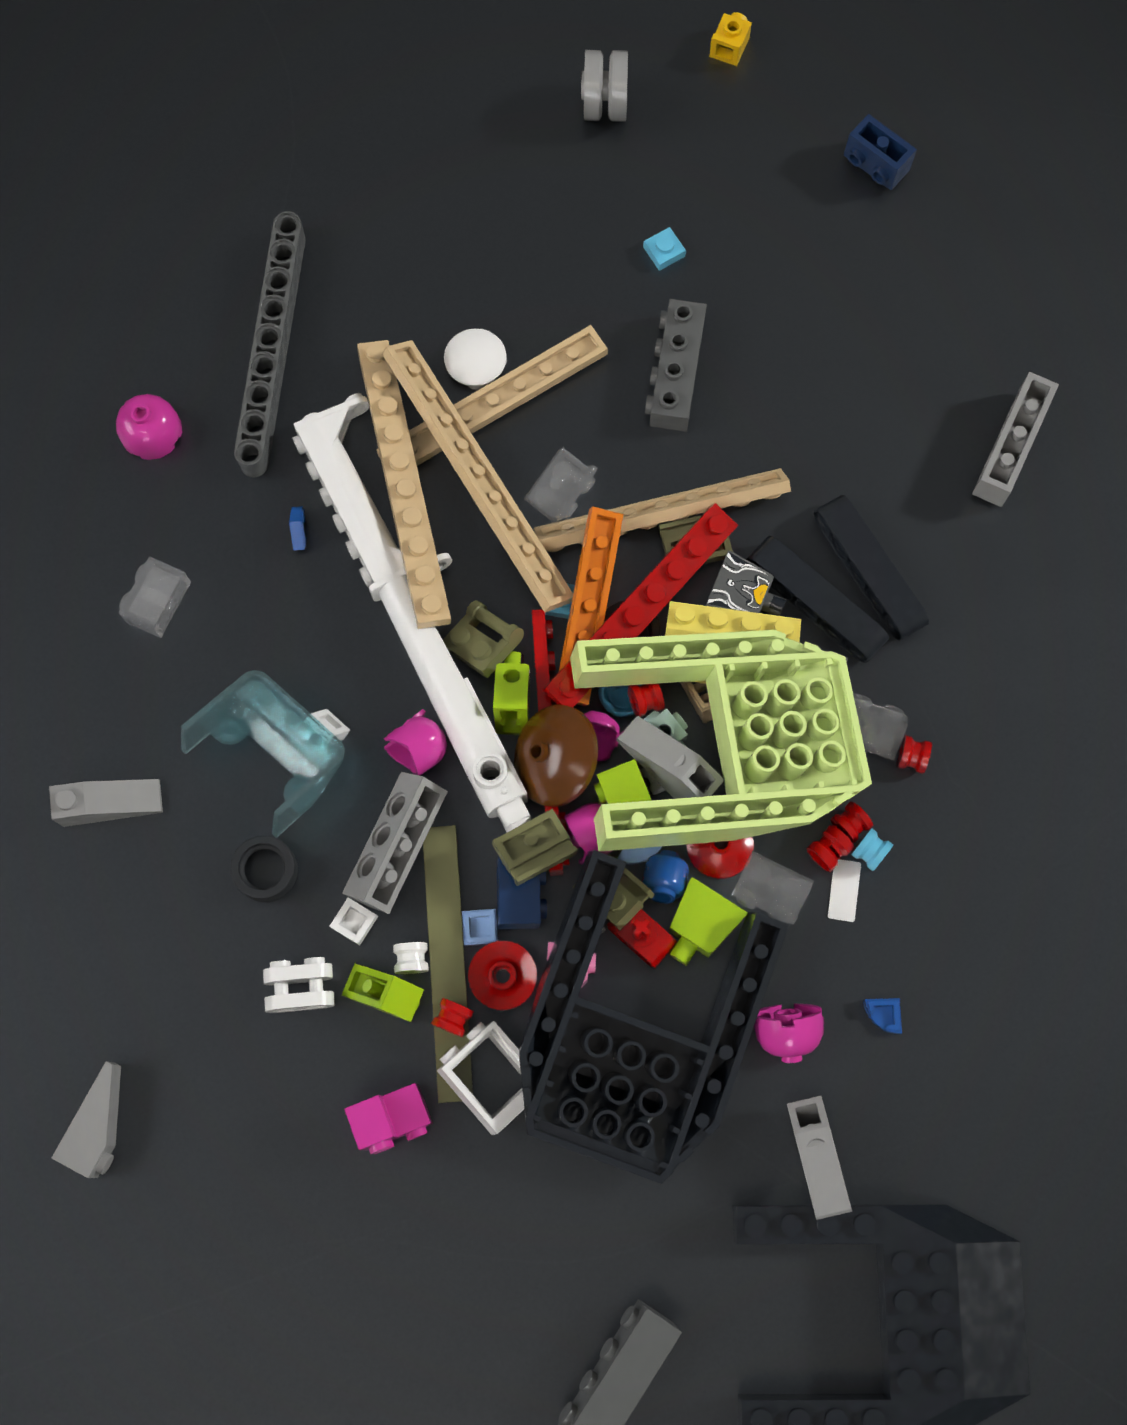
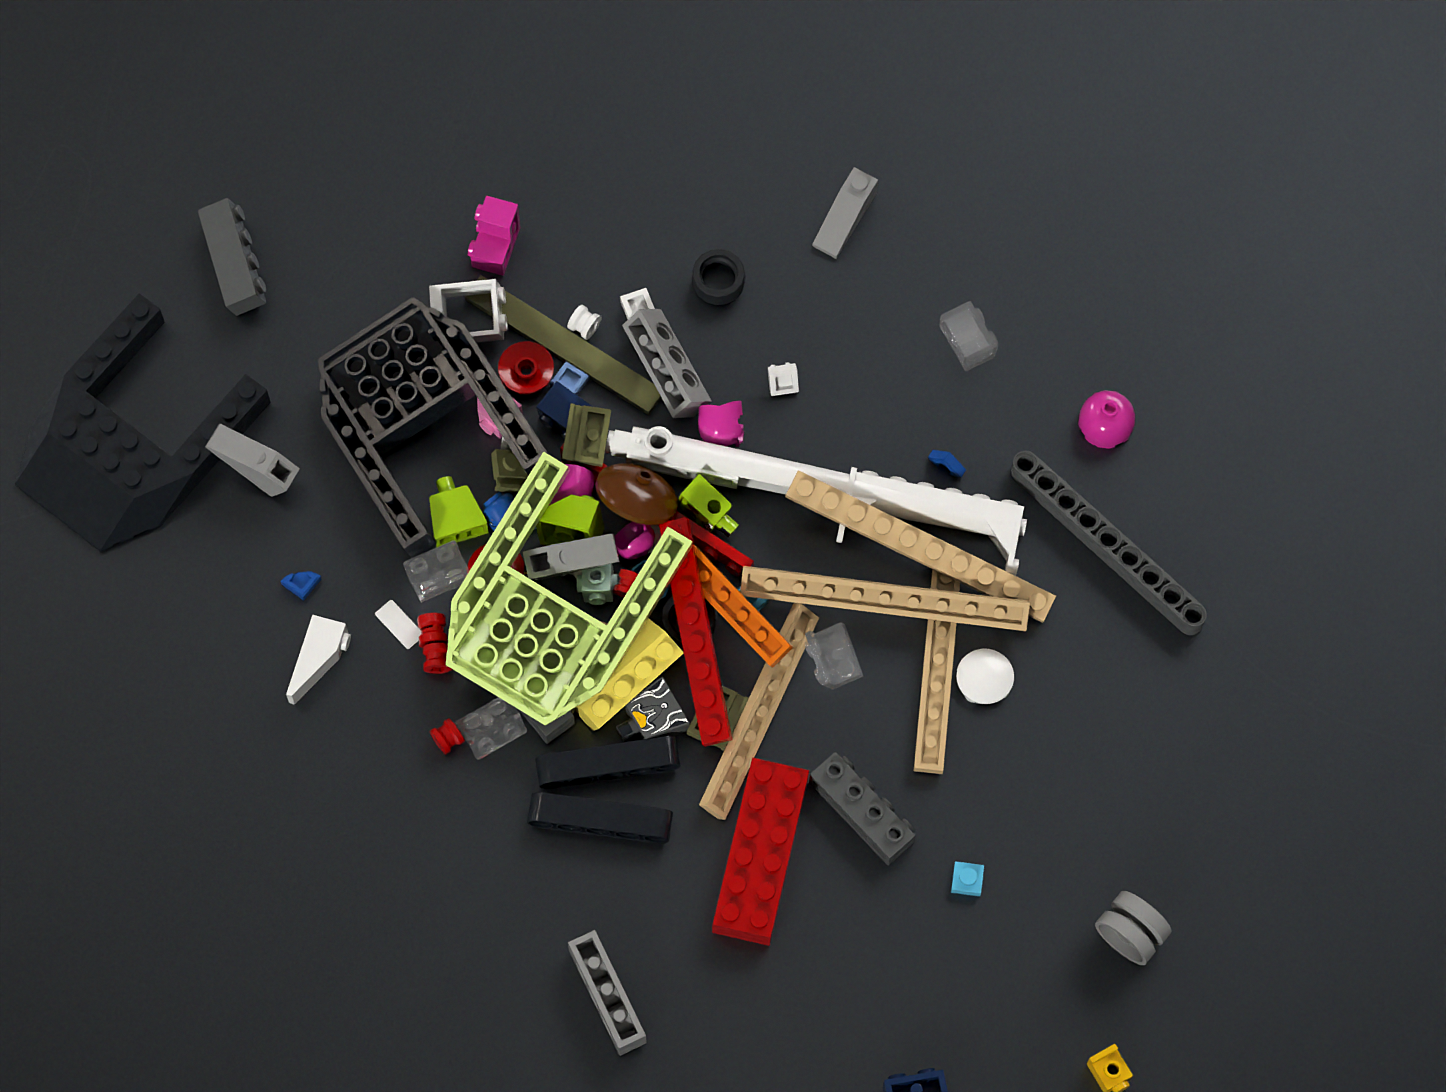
camera: 125 degrees right, 5 degrees down
light grey slope [51,1061,121,1178] -> none
clear light blue windscreen [181,670,345,838] -> none
white brick [263,957,335,1013] -> none
lime slope [342,963,424,1022] -> none
red wheel [431,998,474,1038] -> none
olive plate [443,600,524,678] -> none
red beam [606,909,677,969] -> none
dark pink cylinder [754,1003,824,1063] -> none
medium azure wheel [851,828,893,871] -> none
none -> white slope [286,615,351,704]
none -> red brick [712,757,809,946]

